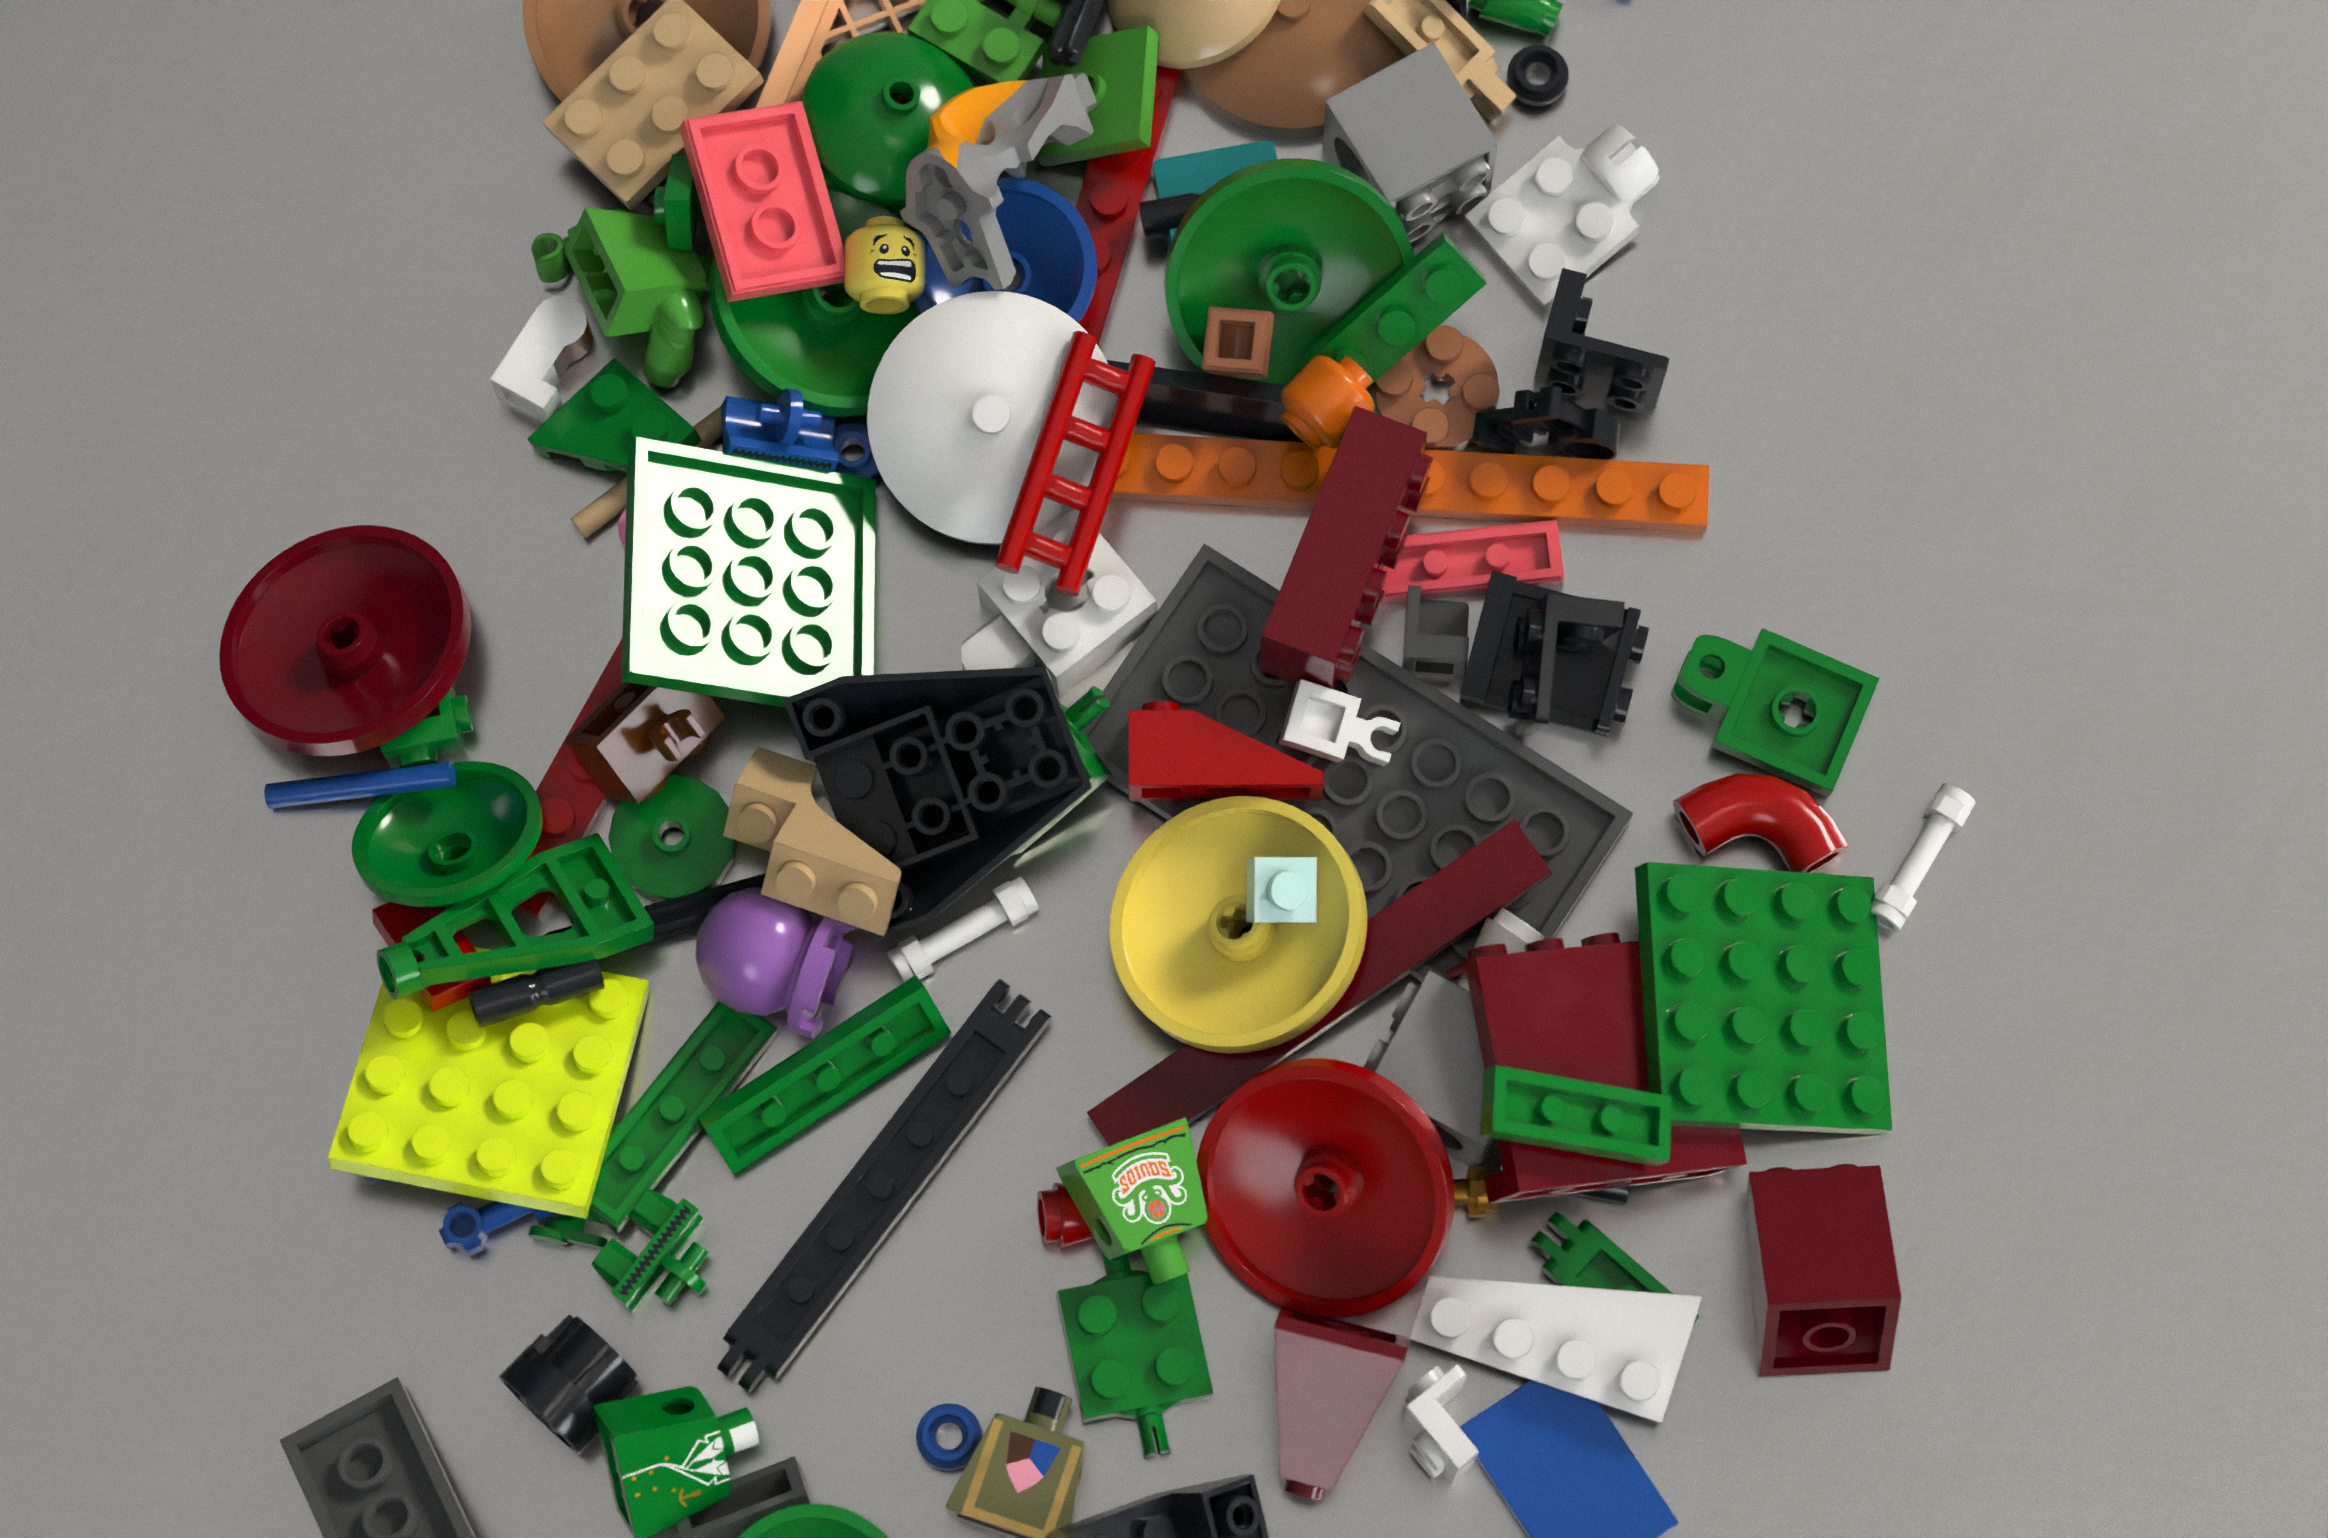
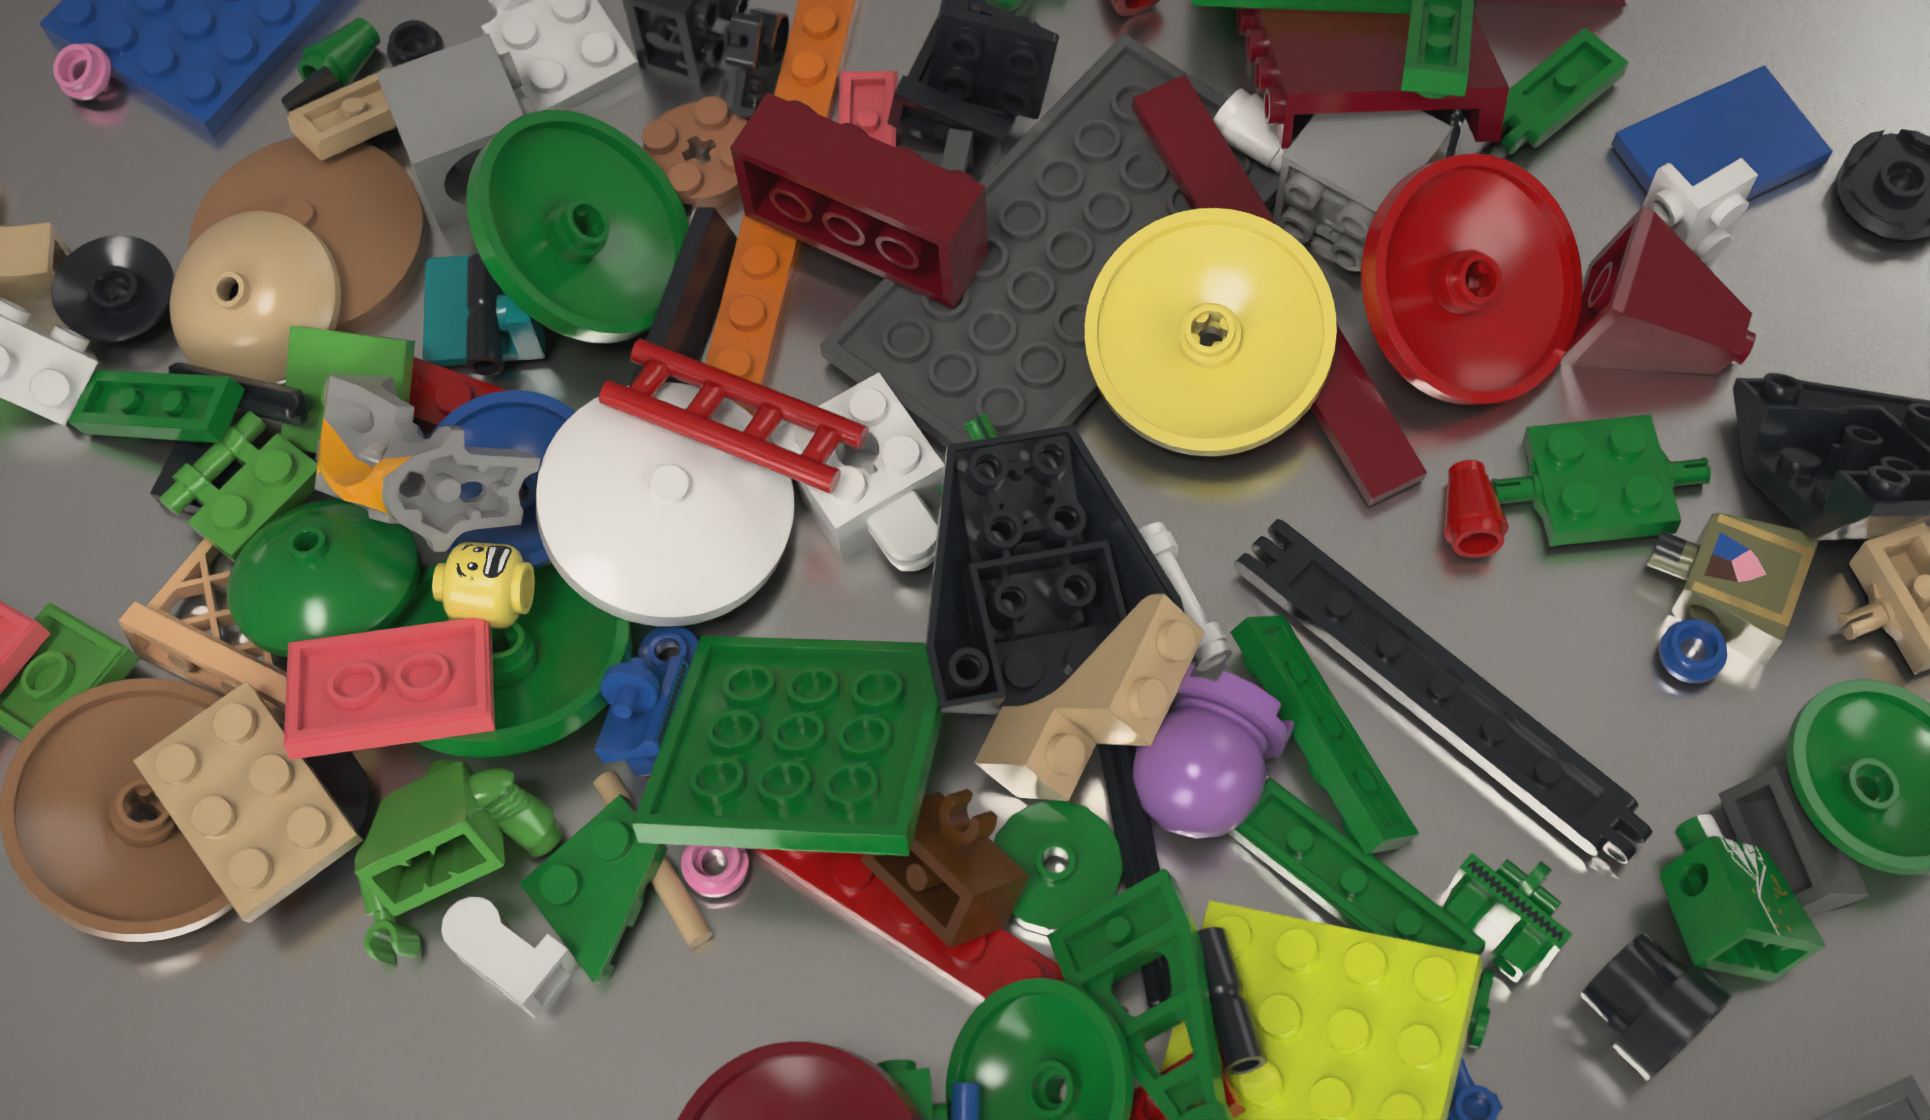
camera: 80 degrees left, 10 degrees down
green bracket [654,154,703,250] -> none
bright green torso [1056,1117,1207,1285] -> none
red slope [1128,701,1323,801] -> none
nougat brick [1201,307,1275,380] -> none
light aqua plate [1246,857,1317,923] -> none
white plate [1278,679,1401,766] -> none
orange head [1280,355,1374,451] -> none
green plate [1302,232,1487,389] -> none
white wing [1409,1276,1702,1424] -> none

